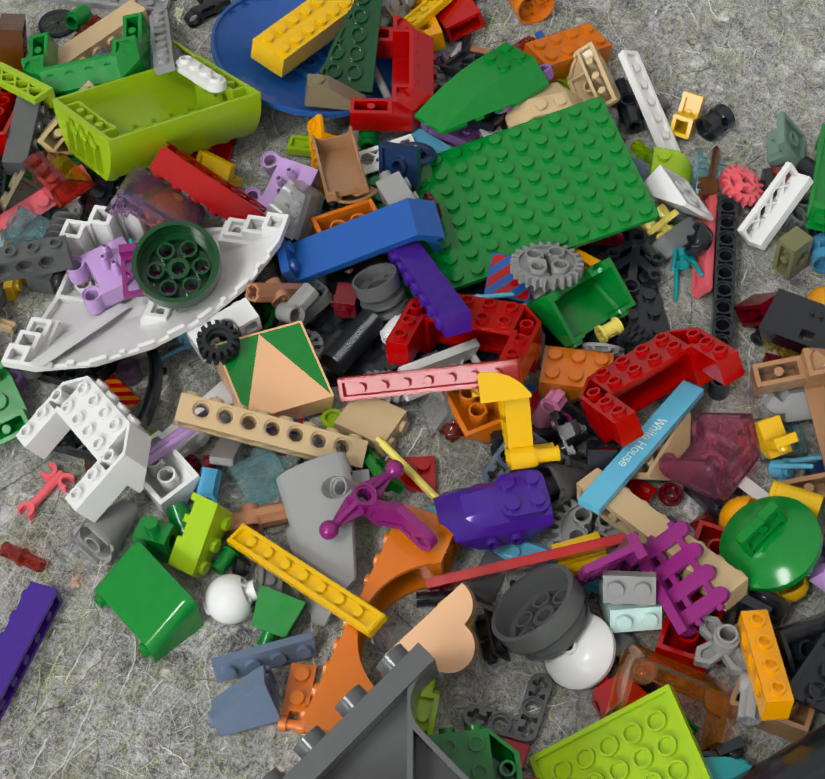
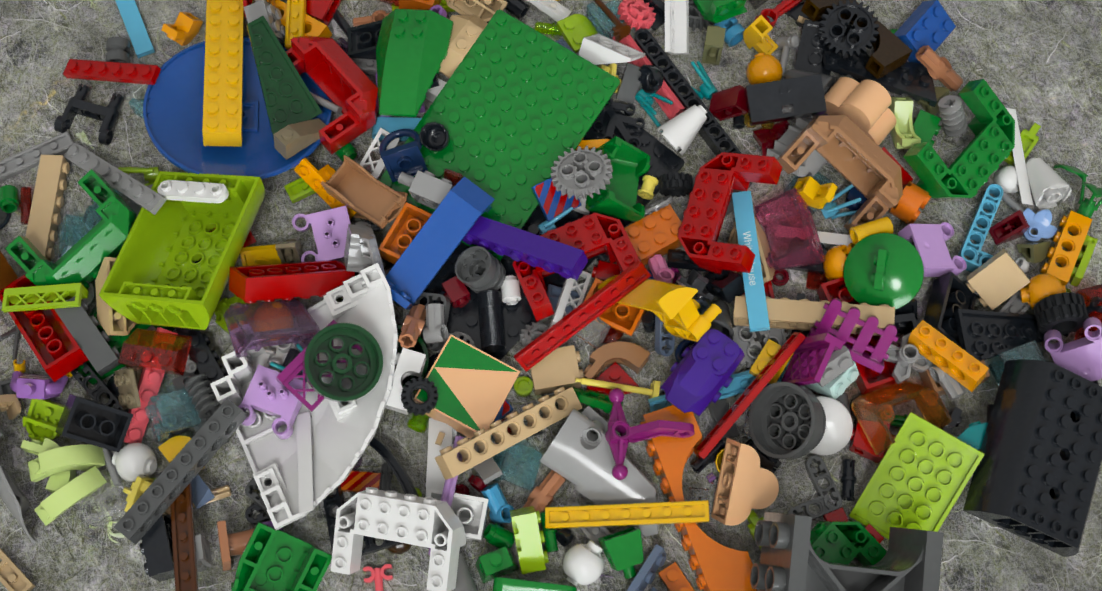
camera: 45 degrees left, 15 degrees up
none -> dark tan slope [275,239,303,264]
none -> clear neon green wheel [407,413,431,433]
none -> black hair [419,122,450,152]
none -> medium nougat arch [583,341,651,380]
none -> white cone [656,105,708,156]
none -> teal plant [691,61,718,100]
none -> black pin [840,459,857,501]

